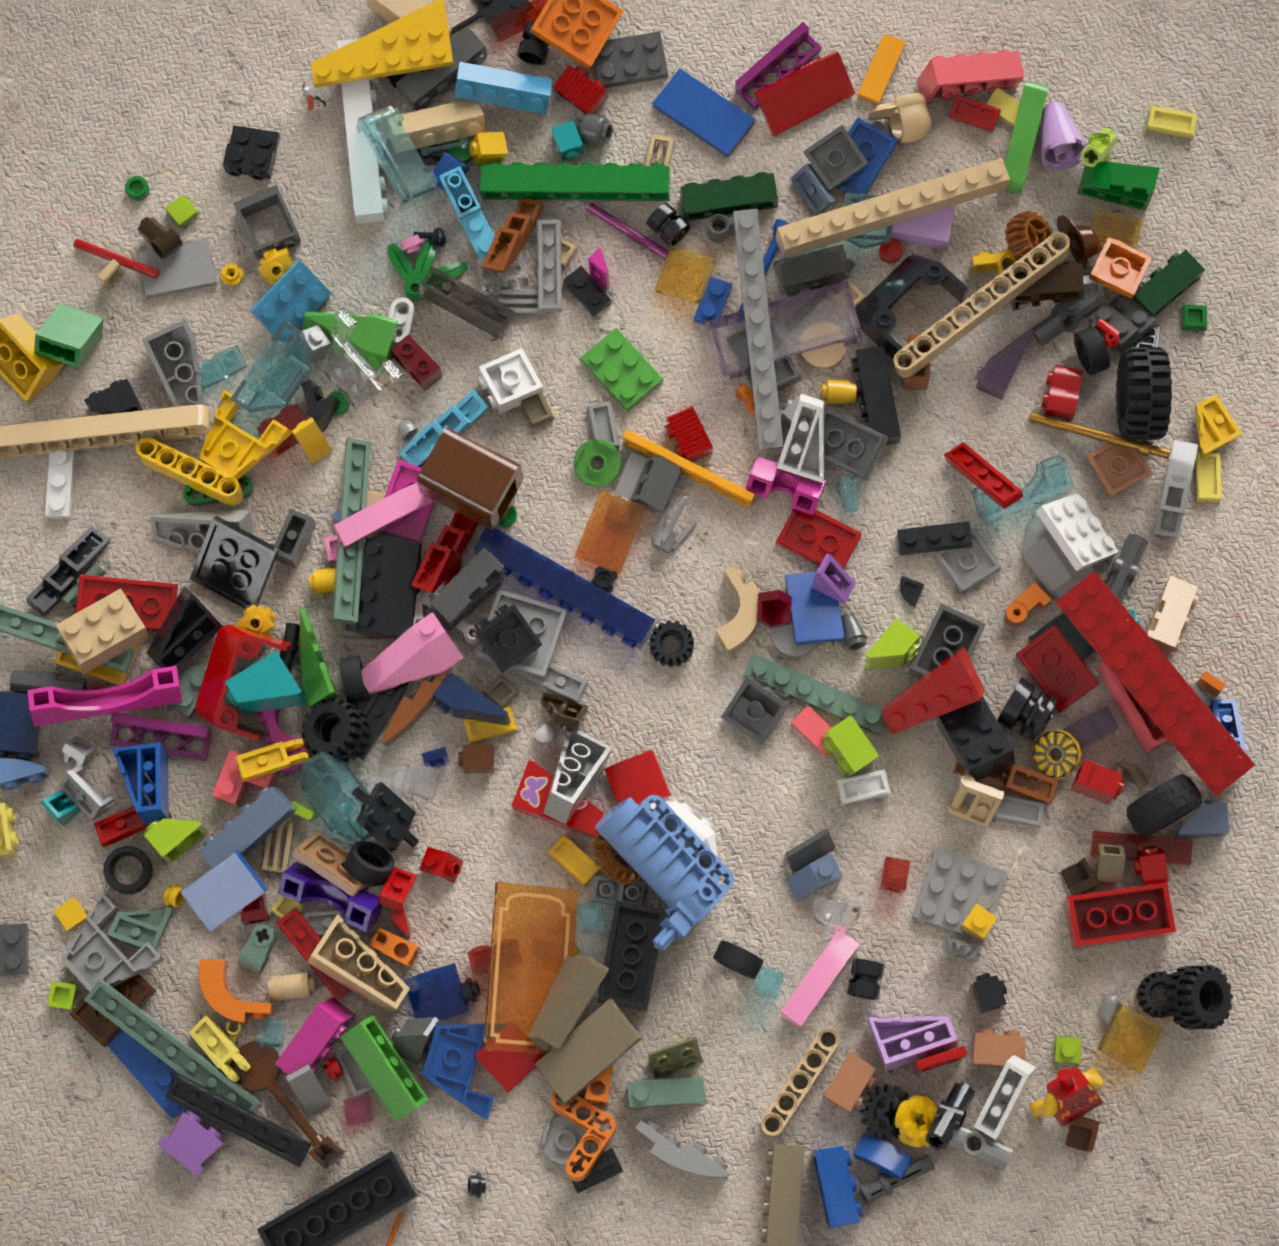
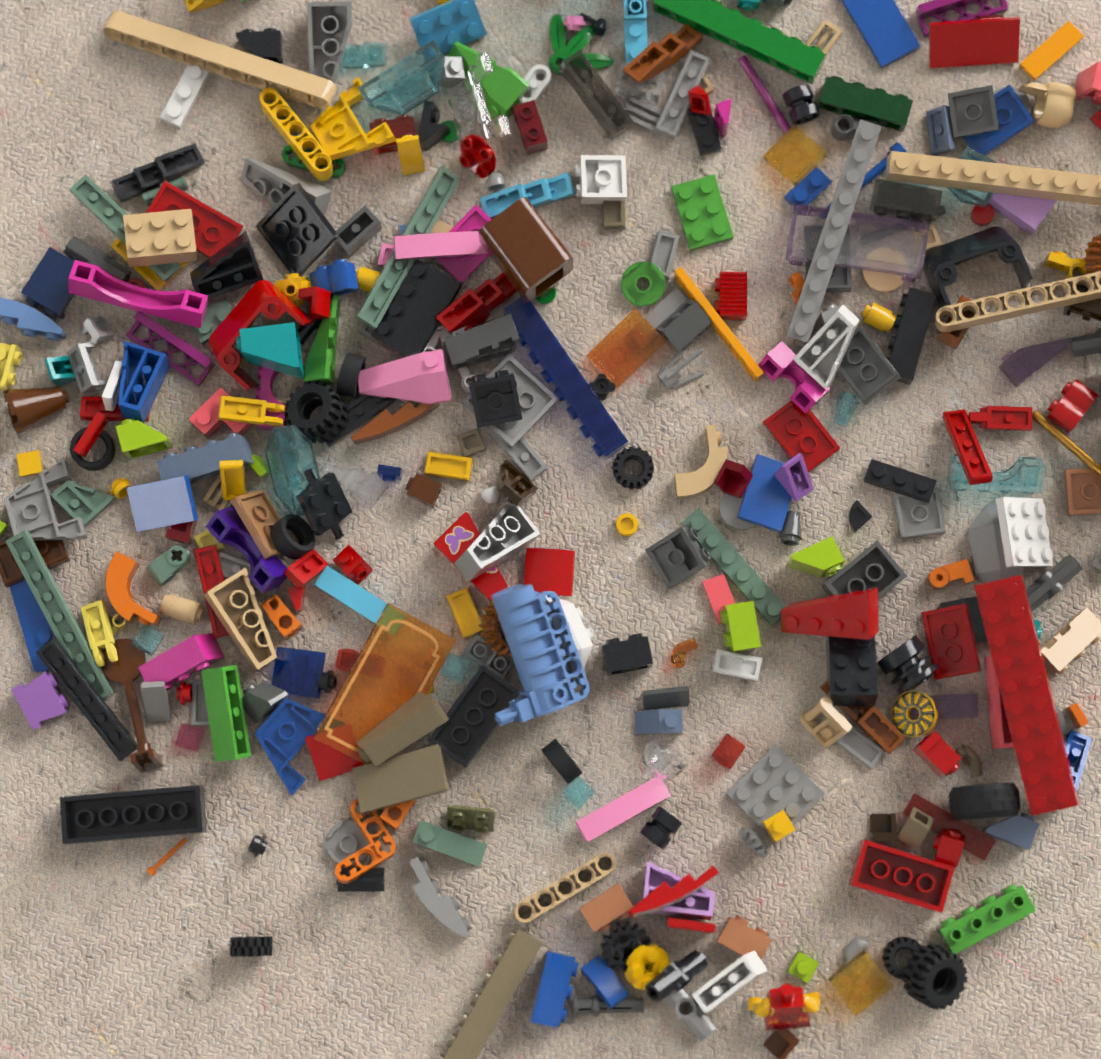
camera: 25 degrees right, 5 degrees up
dark blue slope [432,673,511,726] -> none
black brick [971,973,1007,1014] -> none
none -> reddish brown cone [3,386,69,434]
none -> red tile [73,411,109,458]
none -> white tile [102,361,122,411]
none -> yellow tile [219,460,246,500]
none -> red panel [298,286,331,320]
none -> blue brick [310,259,359,300]
none -> medium azure slope [314,566,407,636]
none -> red dish [459,135,496,178]
none -> black brick [601,633,653,676]
none -> yellow tile [616,513,638,537]
none -> red slope [628,865,719,918]
none -> clear orange arm [670,637,698,669]
none -> red slope [688,86,711,115]
none -> bright green brick [937,884,1036,954]
none -> red hinge [968,406,1032,431]

